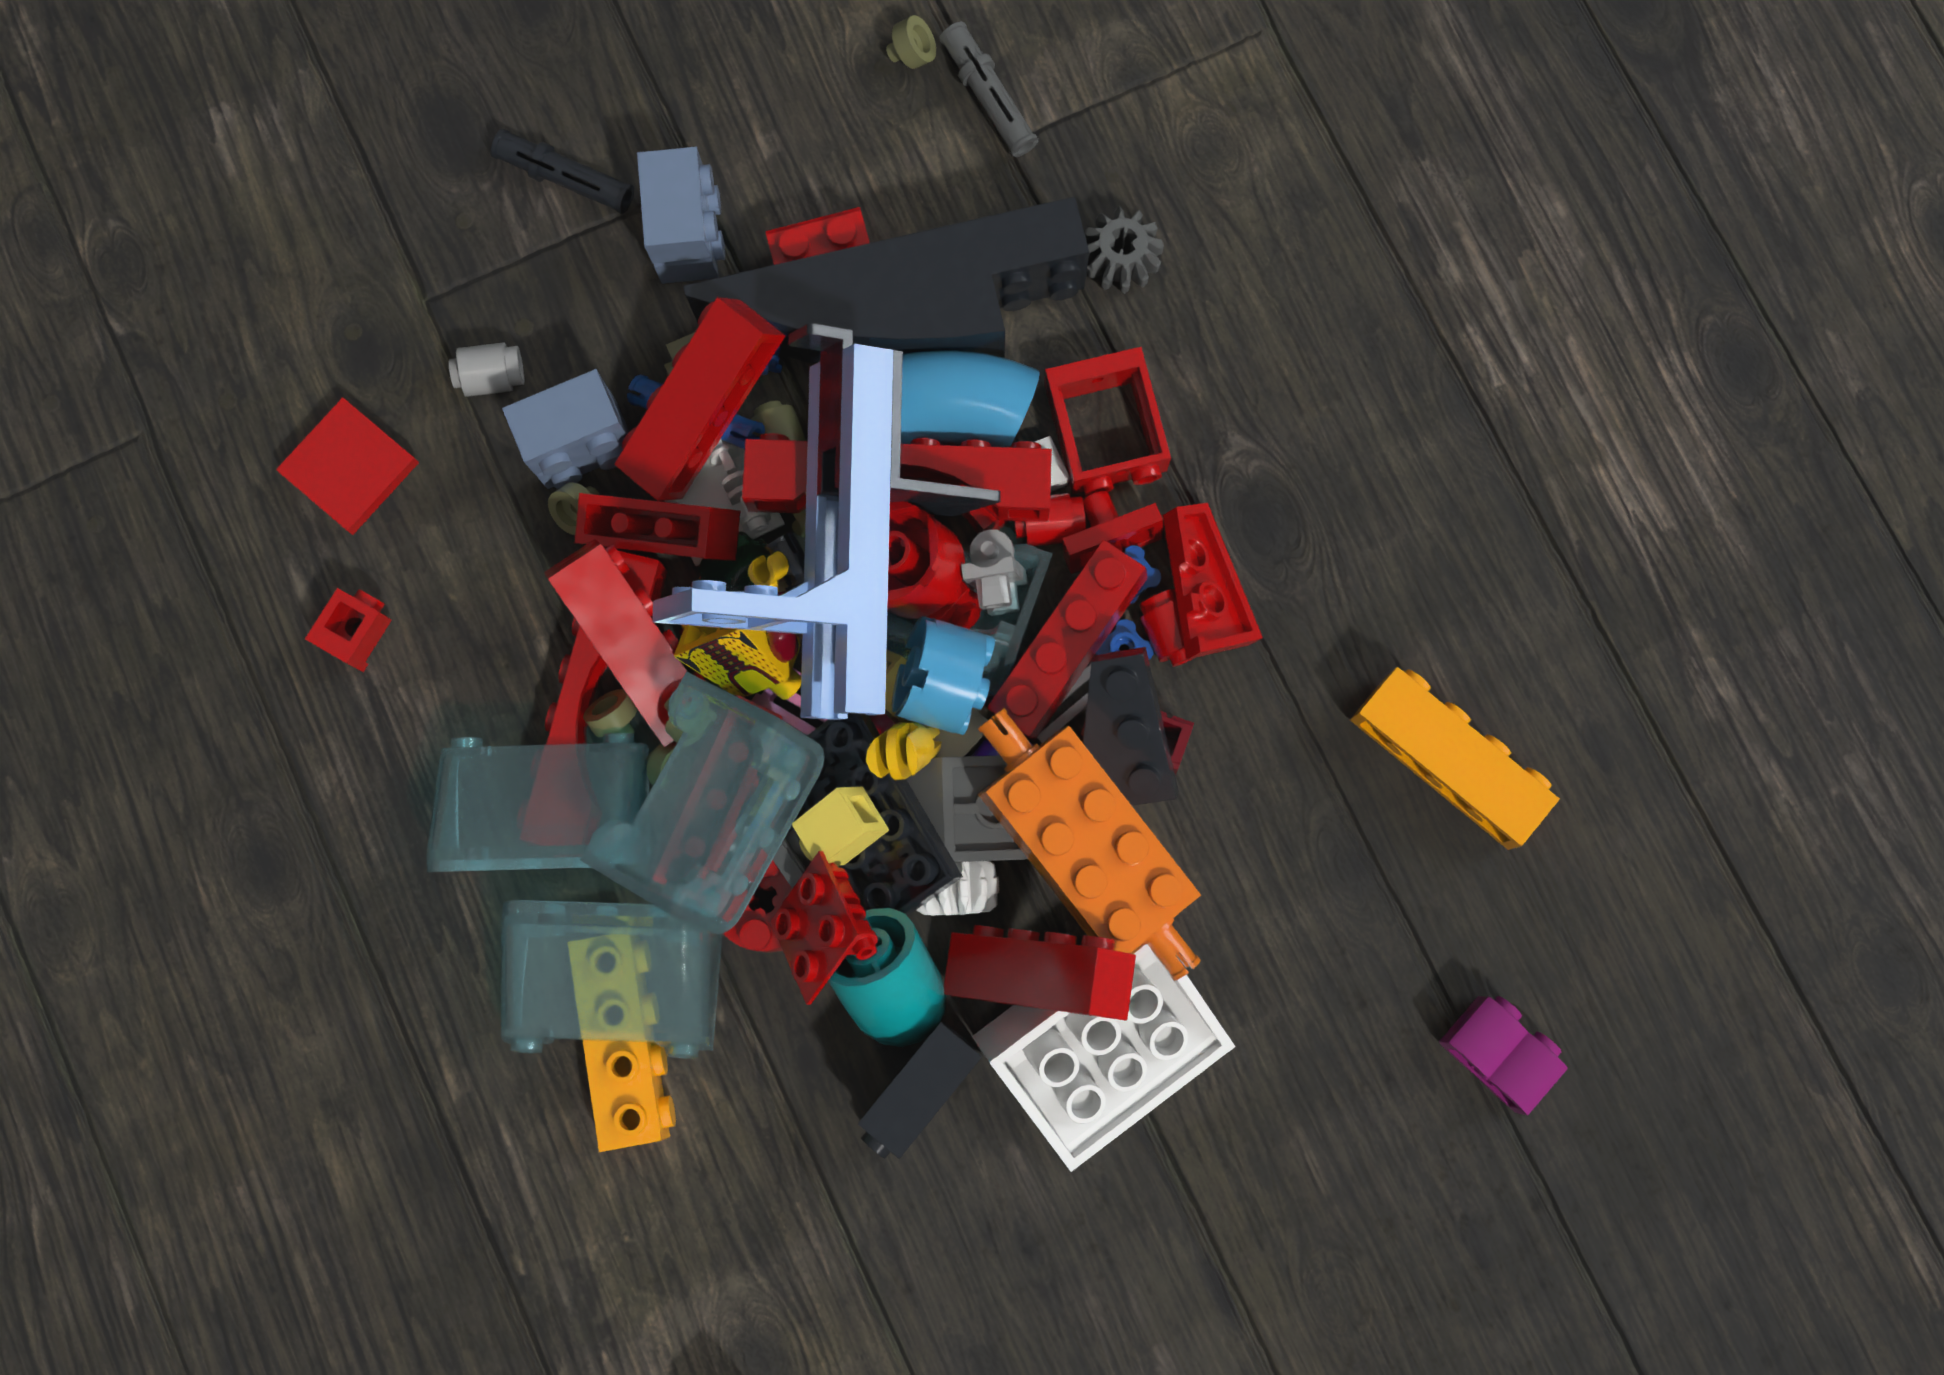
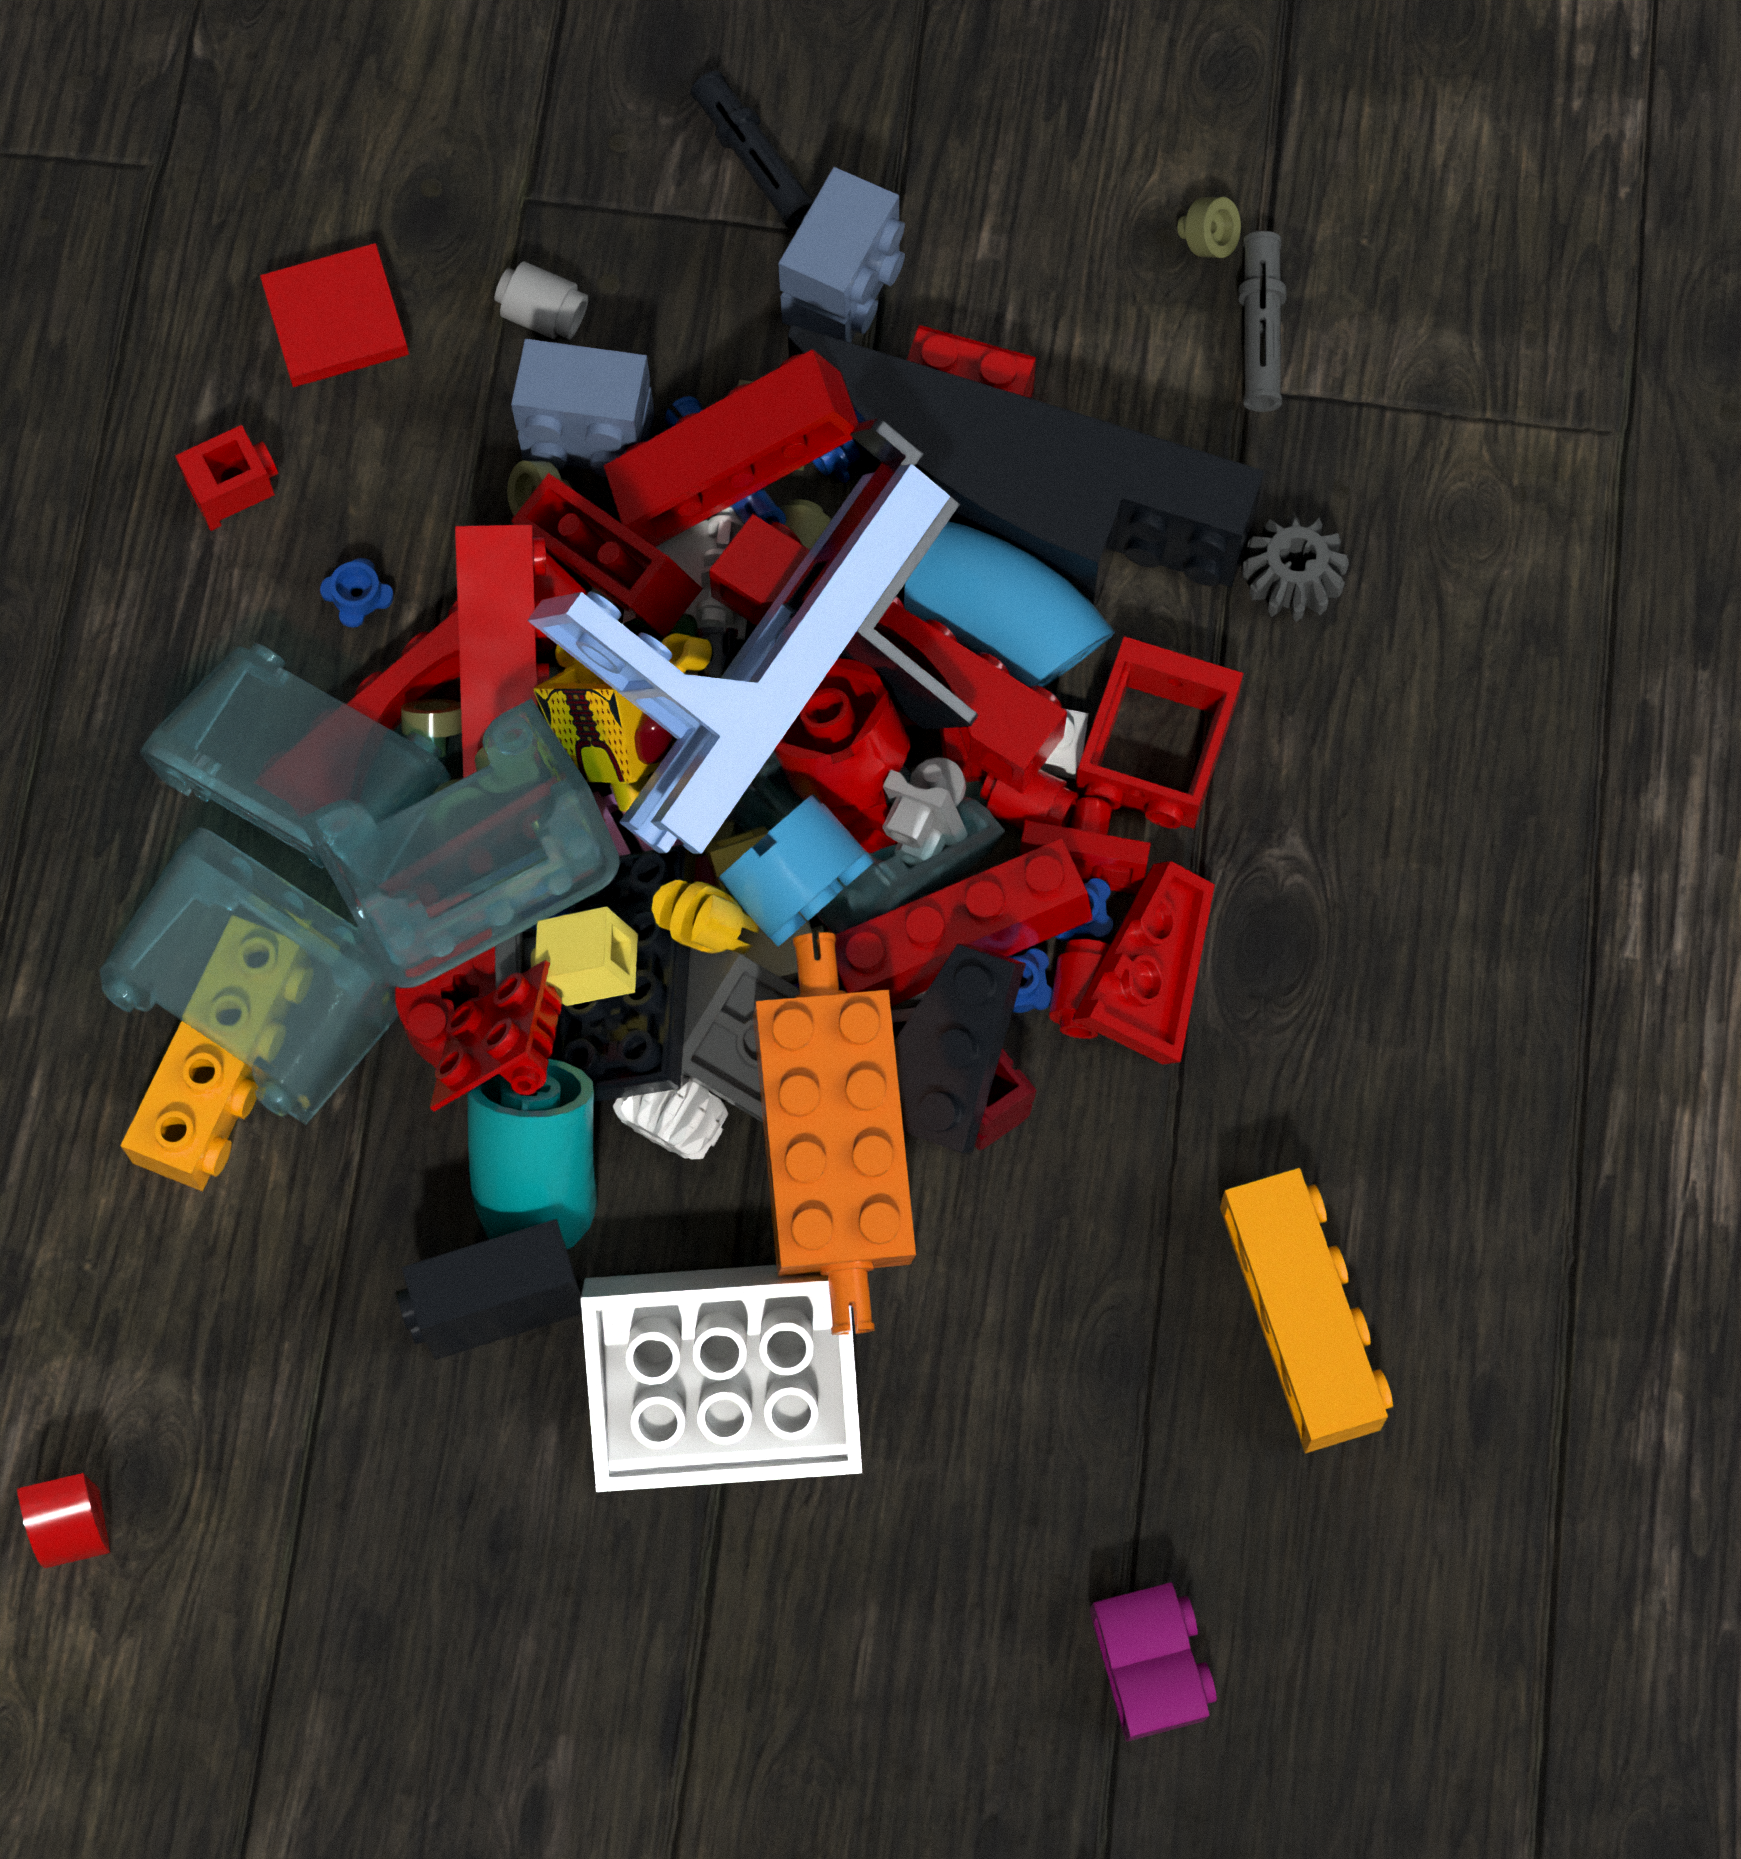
camera: 30 degrees right, 10 degrees down
red brick [943,925,1136,1021] -> none
none -> blue plate [320,558,394,628]

